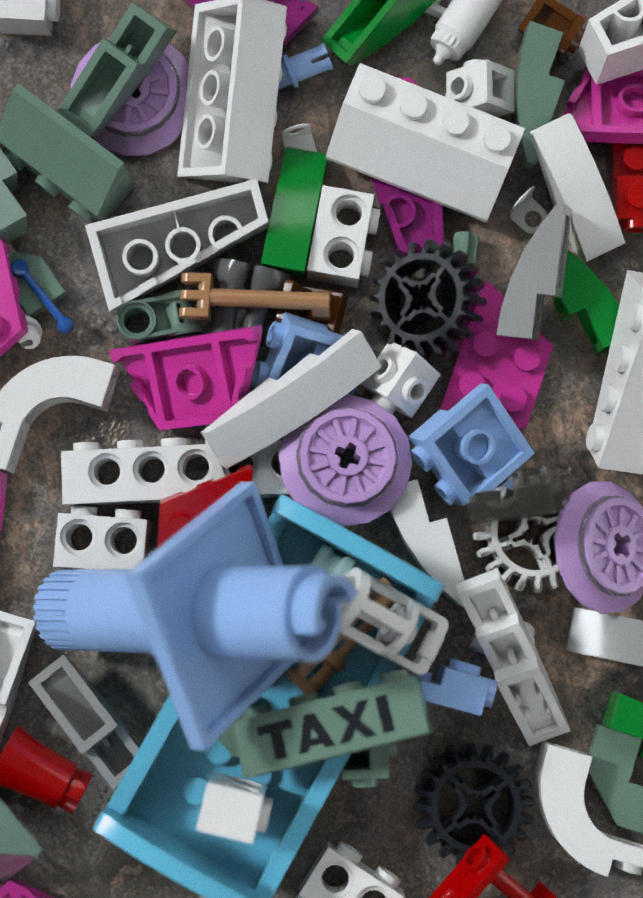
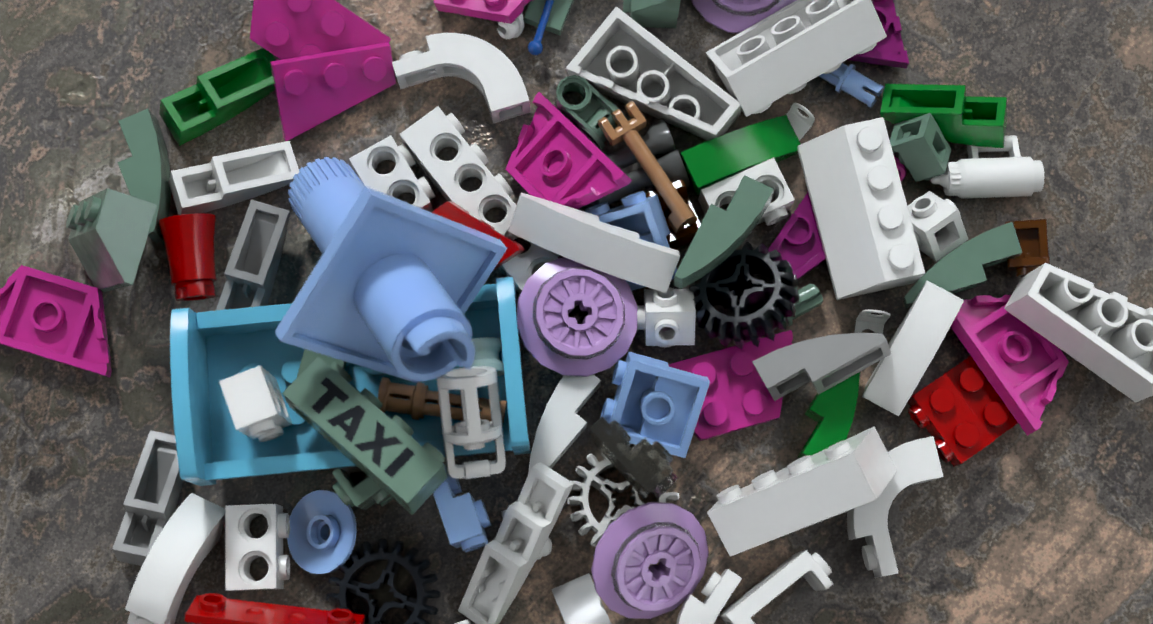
camera: 55 degrees right, 5 degrees down
none -> light blue dish [287,490,357,574]
none -> sand green slope [674,175,774,289]
none -> sand green brick [890,113,951,182]

